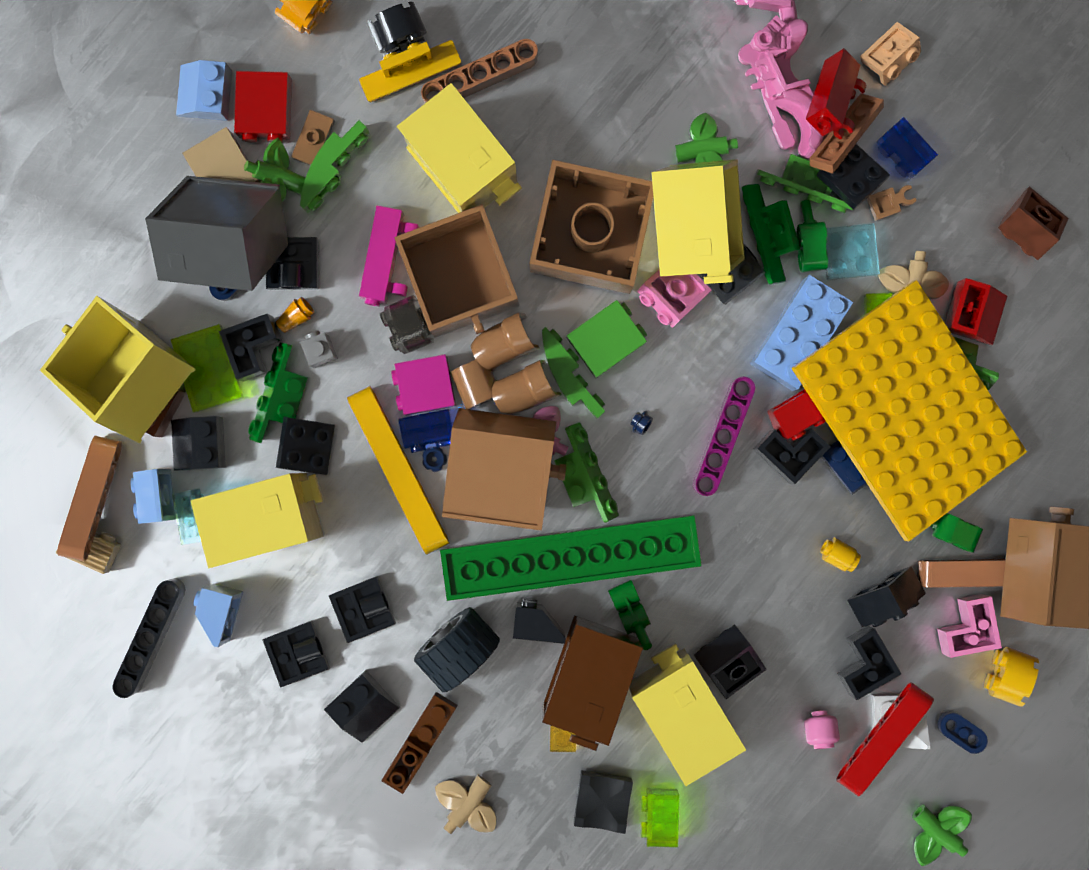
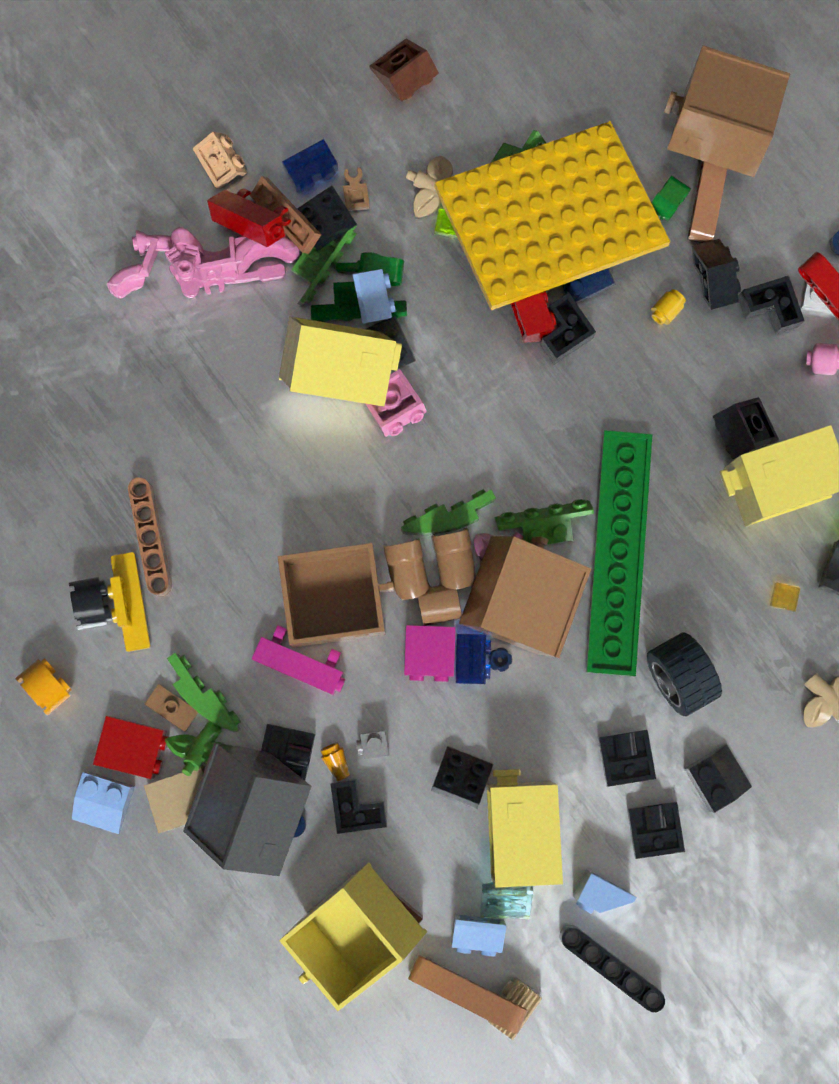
camera: 80 degrees left, 5 degrees down
clear neon green plate [170,324,244,413] -> none
black slope [171,416,226,471] -> none
green bracket [248,342,308,443] -> none
yellow beam [347,386,450,555] -> none
clear smoke brick [380,295,434,354] -> none
reddish brown slope [381,692,458,794] -> none
light yellow piece [396,83,522,213] -> none
black slope [513,598,566,644] -> none
medium nougat brick [529,160,653,294] -> none
reddish brown piece [542,615,643,751] -> none
bright green brick [566,300,647,379] -> none
green beam [608,580,652,650] -> none
dark blue plate [630,411,653,435] -> none
bright green plant [675,113,738,163] -> none
magenta beam [693,376,755,496] -> none
light blue brick [750,275,853,391] -> none
clear light blue plate [826,223,880,281] -> none
bright pink brick [937,594,1002,658] -> none
red slope [945,278,1007,345] -> none
yellow brick [984,647,1039,707] -> none
none -> light blue slope [353,269,396,324]

